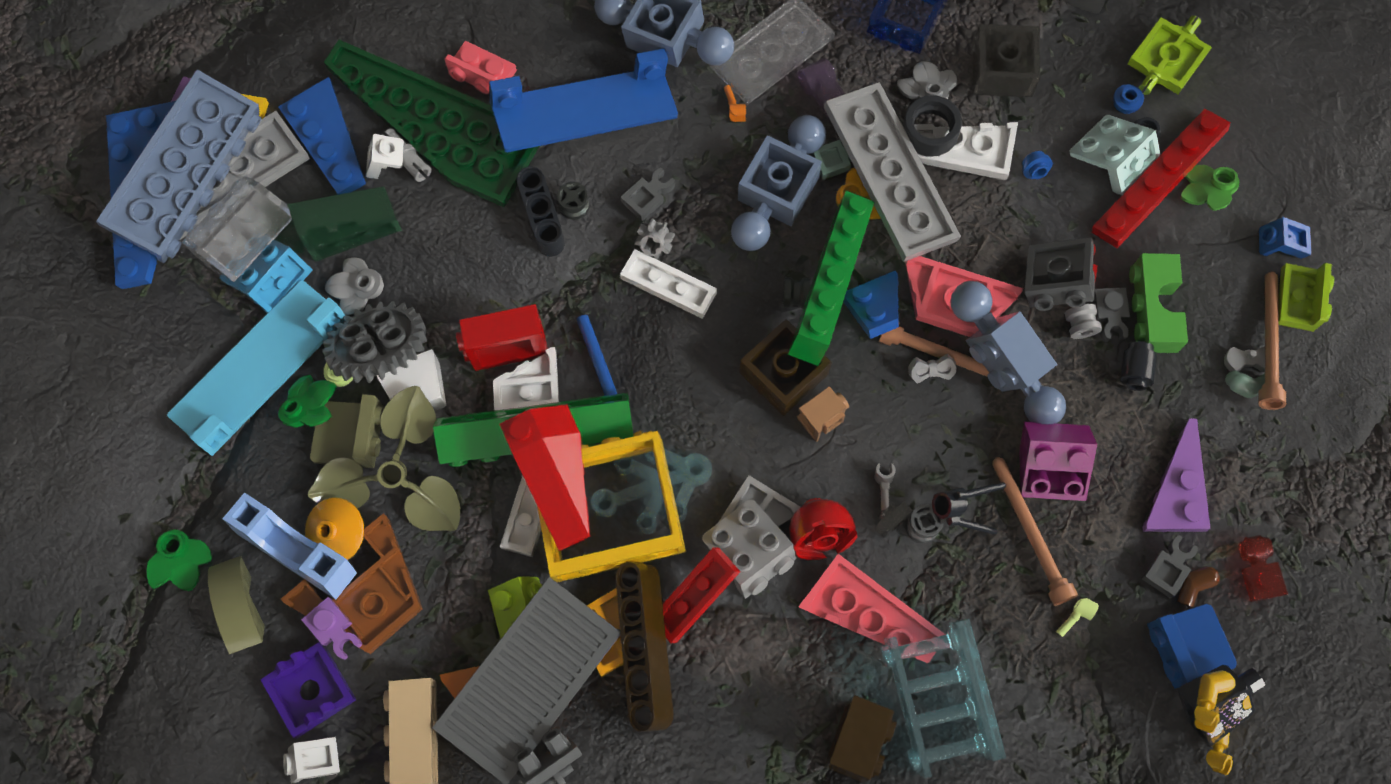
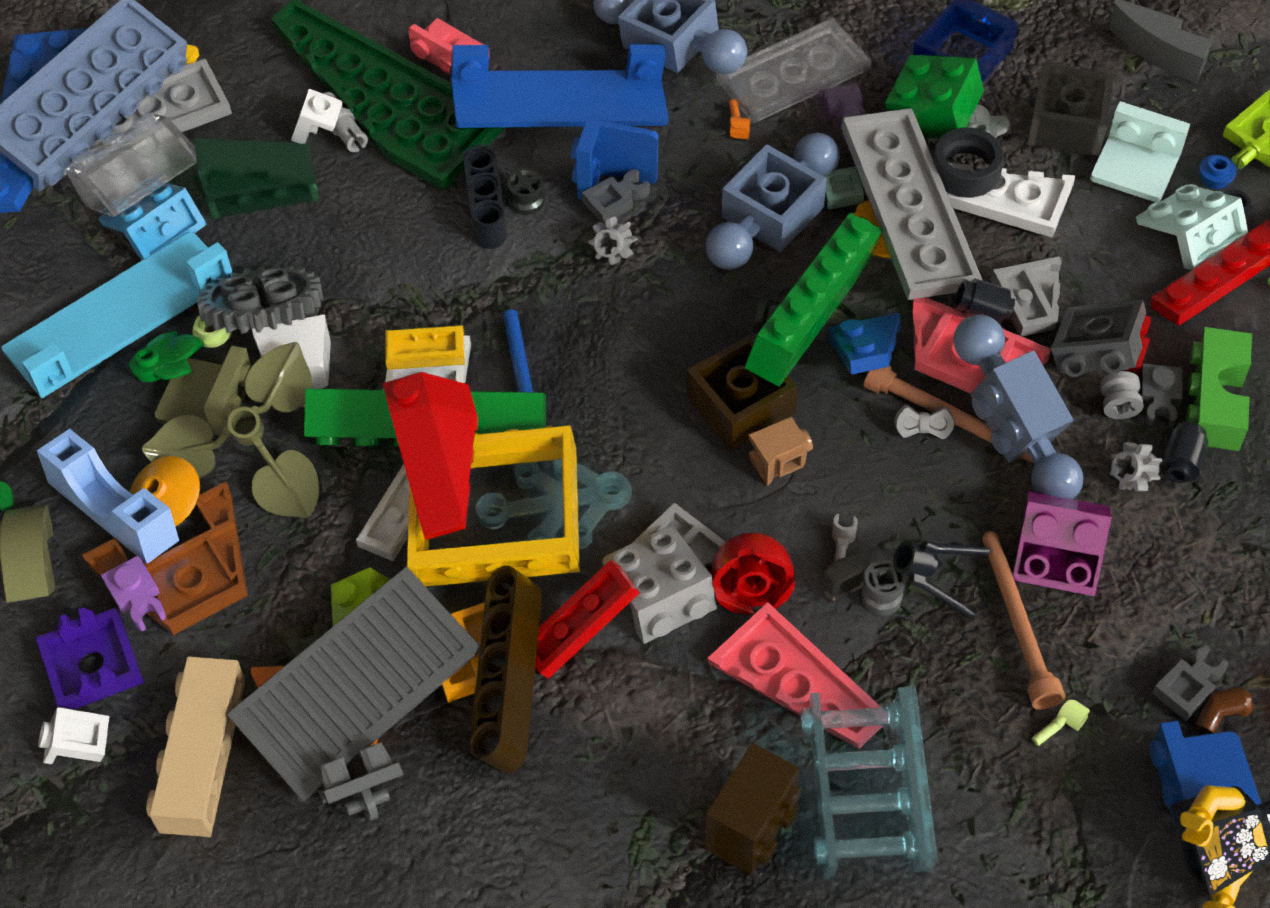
camera: 10 degrees right, 15 degrees down
blue wing [278,77,366,199] -> none
light grey plate [325,258,384,316] -> none
red window [456,304,548,371] -> none
white plate [620,249,717,319] -> none
blue plate [1022,151,1053,179] -> none
medium lavender wing [1142,419,1210,532] -> none
none -> yellow plate [385,325,465,370]
none -> blue bracket [571,118,659,199]
none -> green brick [885,55,984,138]
none -> black brick [954,278,1015,324]
none -> light grey wing [990,256,1062,337]
none -> light aqua bracket [1090,101,1190,202]
none -> light grey gear [1109,442,1162,491]

